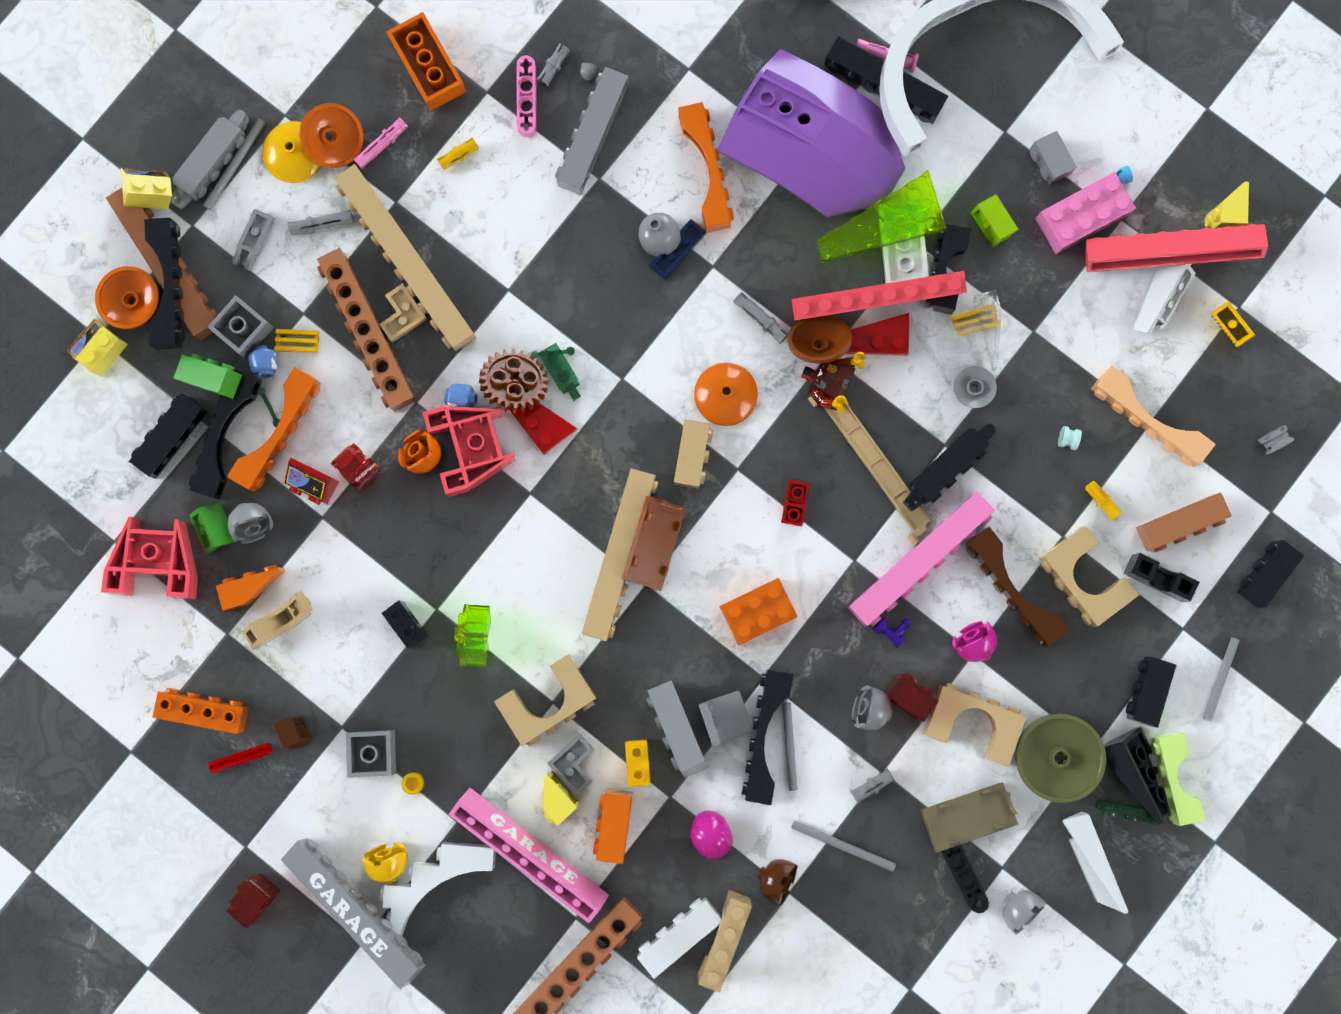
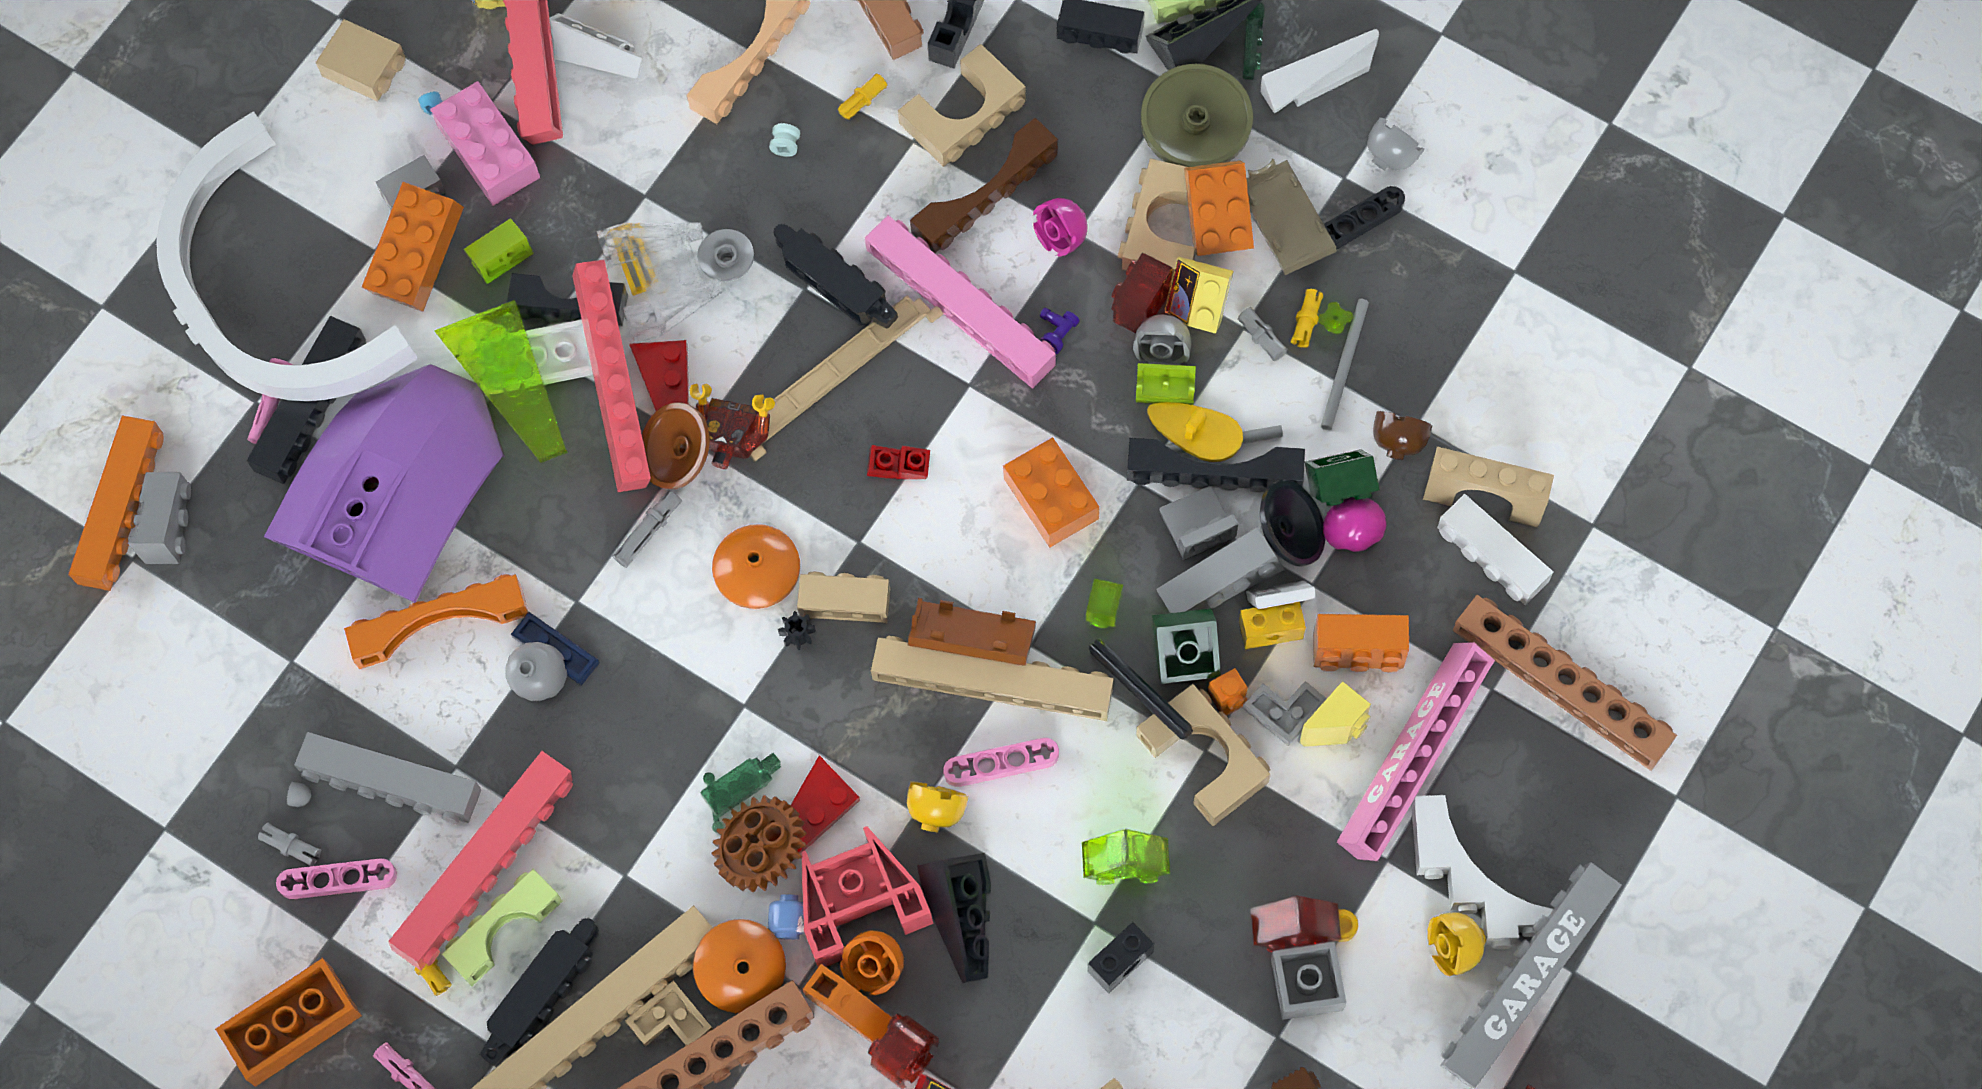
camera: 95 degrees left, 15 degrees down
none -> tan brick [315,19,406,101]
none -> orange brick [362,182,464,312]
none -> coral brick [388,751,573,971]
none -> yellowish green arch [442,869,563,986]
none -> black hinge [480,917,599,1068]
none -> orange dish [693,919,786,1013]
none -> black gear [778,611,816,650]
none -> orange slope [803,964,899,1049]
none -> yellow cylinder [907,781,969,833]
none -> black wedge [917,853,991,983]
none -> bright pink beam [944,738,1059,787]
none -> clear neon green brick [1086,578,1123,628]
none -> black axle [1089,639,1193,740]
none -> lime hinge [1136,363,1196,405]
none -> yellow shield [1147,402,1243,462]
none -> dark green brick [1152,608,1221,684]
none -> light yellow slope [1165,257,1234,333]
none -> orange brick [1184,161,1254,256]
none -> orange brick [1208,668,1248,716]
none -> white tile [1246,581,1316,609]
none -> clear red brick [1251,895,1341,952]
none -> black dish [1260,480,1326,566]
none -> yellow pin [1291,289,1324,348]
none -> dark green brick [1304,449,1380,506]
none -> clear neon green plate [1319,302,1353,334]

